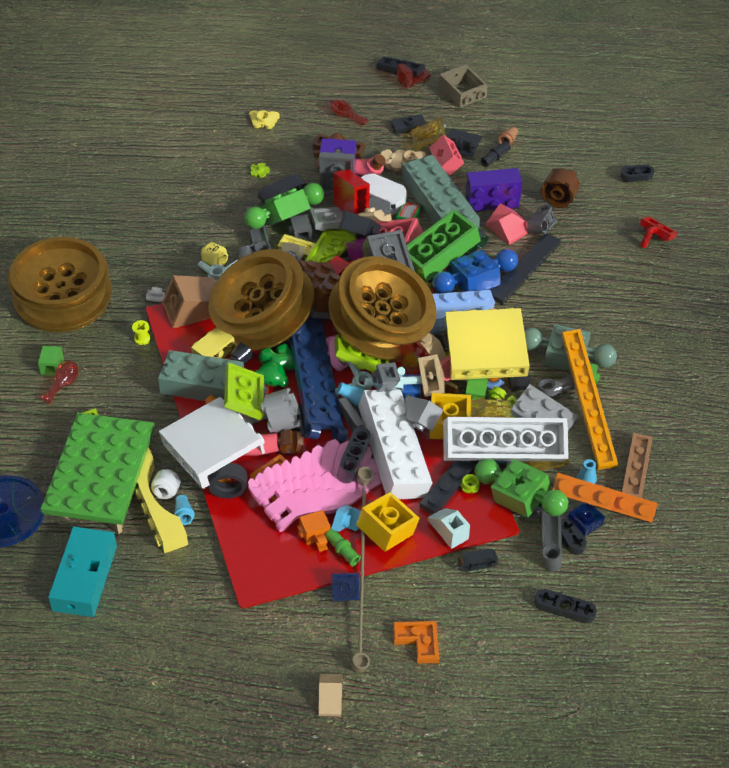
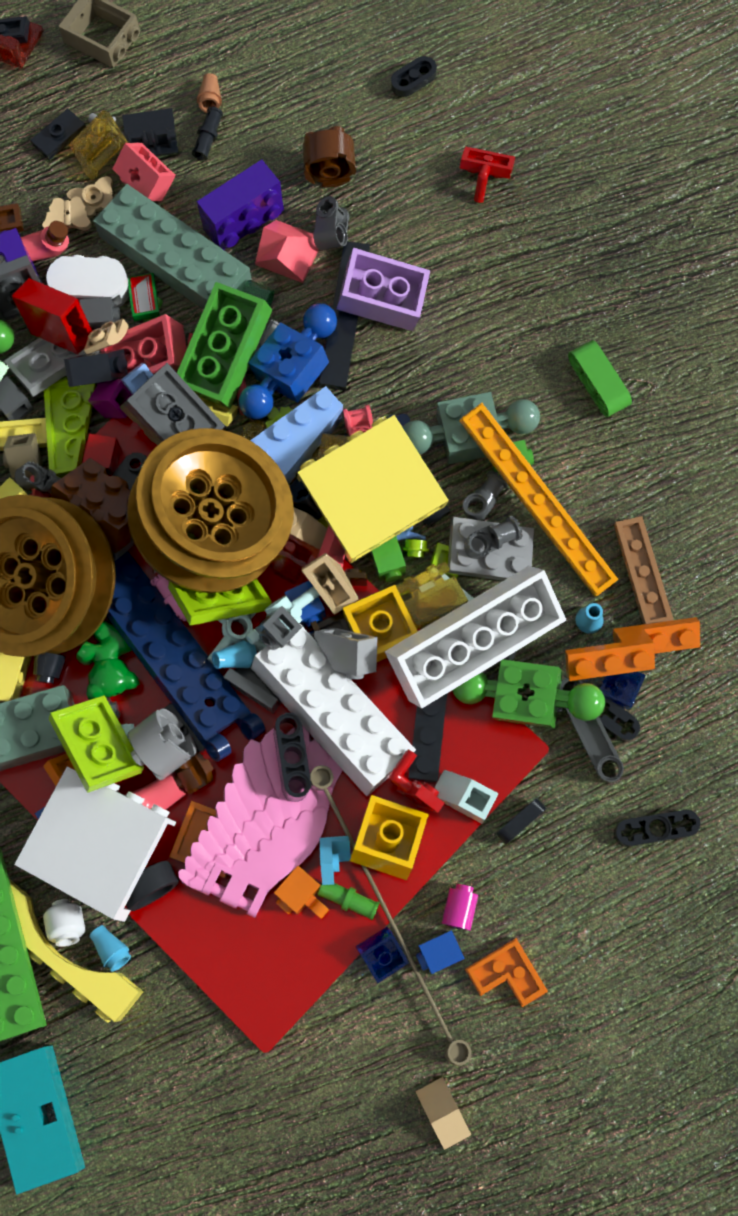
camera: 25 degrees left, 25 degrees up
lime plate [460,474,480,493] -> none
none -> lavender brick [337,248,430,331]
none -> red plate [389,749,445,813]
none -> blue brick [416,930,465,974]
none -> dark pink brick [441,884,478,931]
none -> dark grey connector [464,516,523,559]
none -> bright green beam [568,340,632,417]

